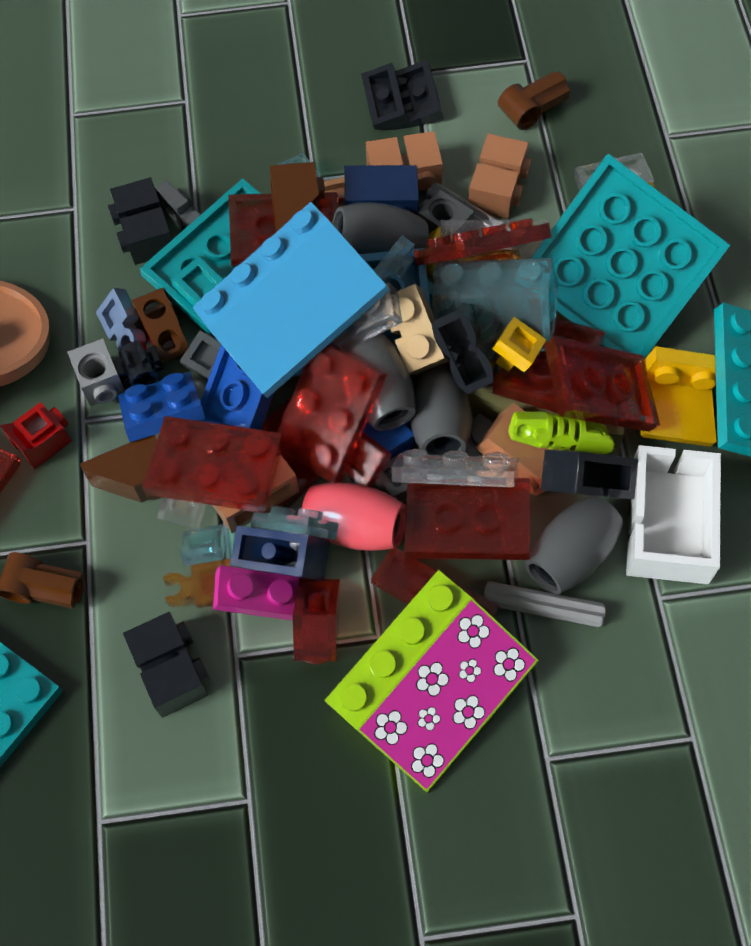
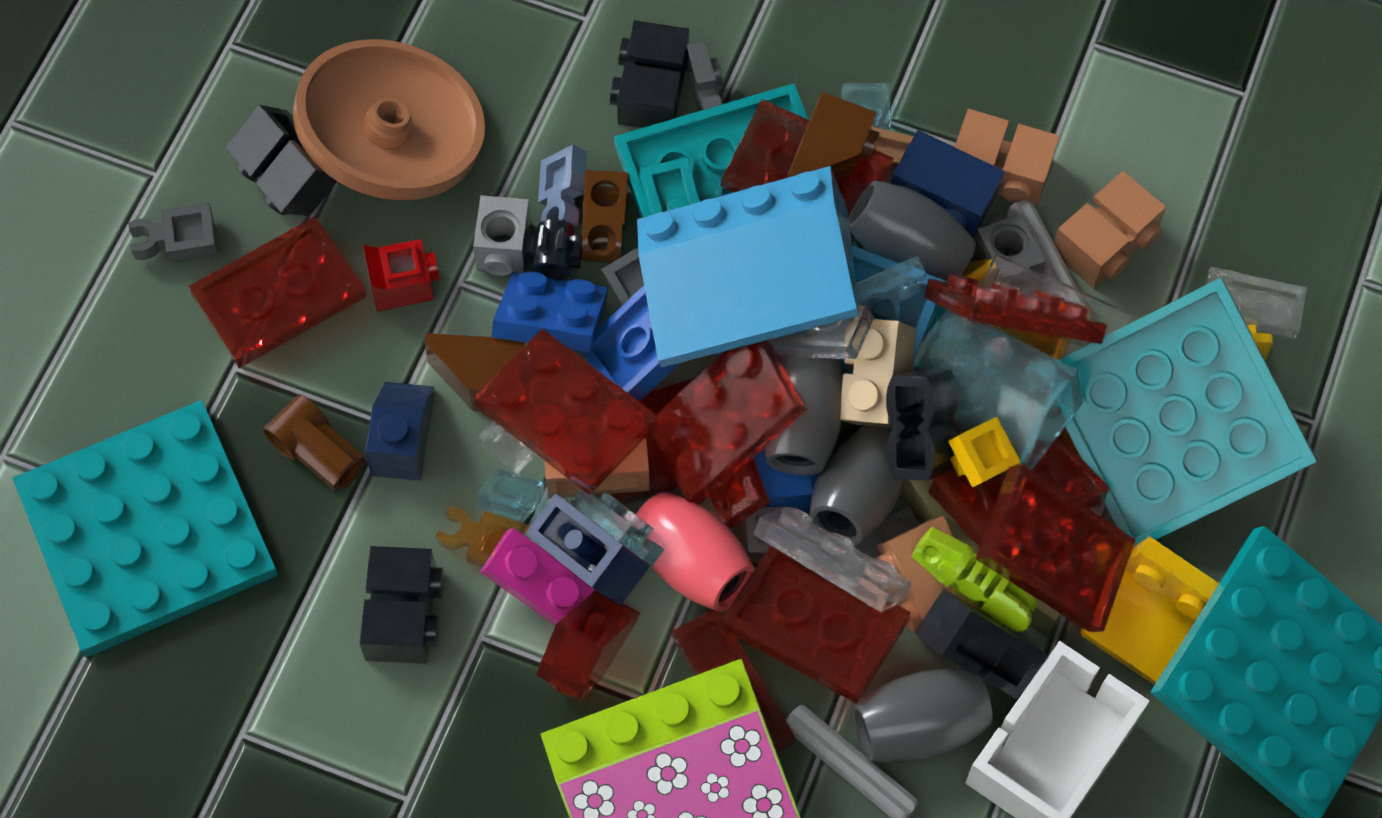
camera: 25 degrees right, 0 degrees up
black slope [361,59,444,130] -> none
reddish brown piece [498,71,570,130] -> none
none -> dark blue slope [365,382,435,481]

